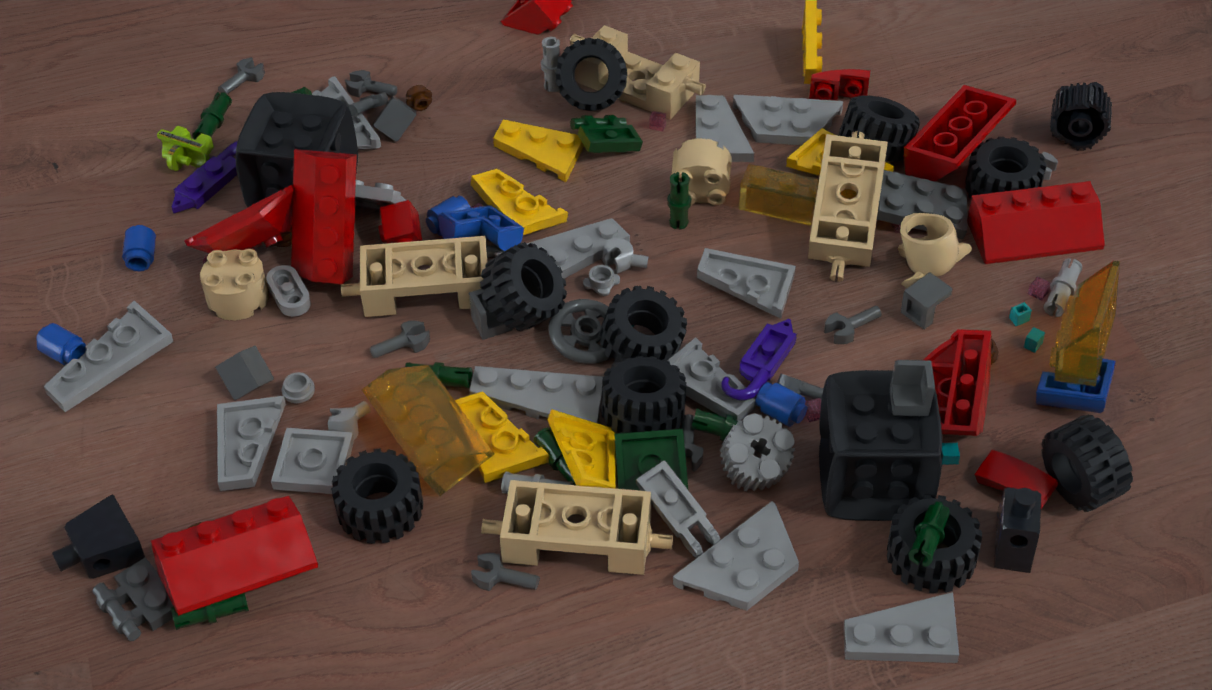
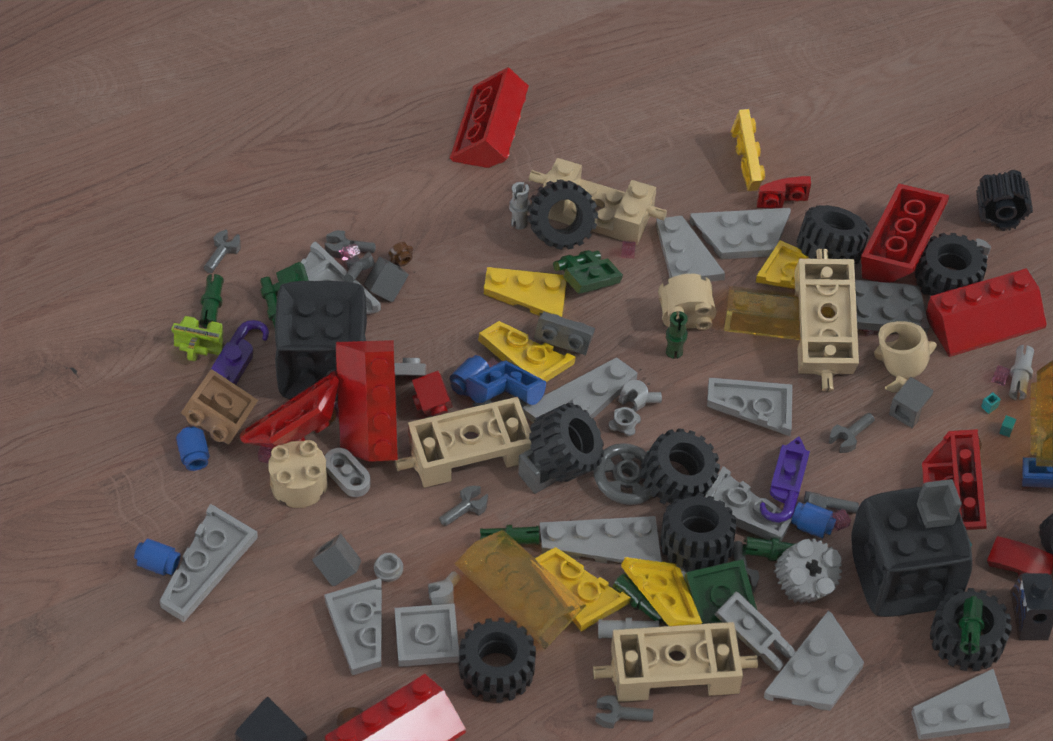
camera: 15 degrees left, 5 degrees up
none -> medium nougat plate [181,369,258,445]
none -> clear pink piece [339,244,360,260]
none -> dark grey bracket [533,311,595,355]

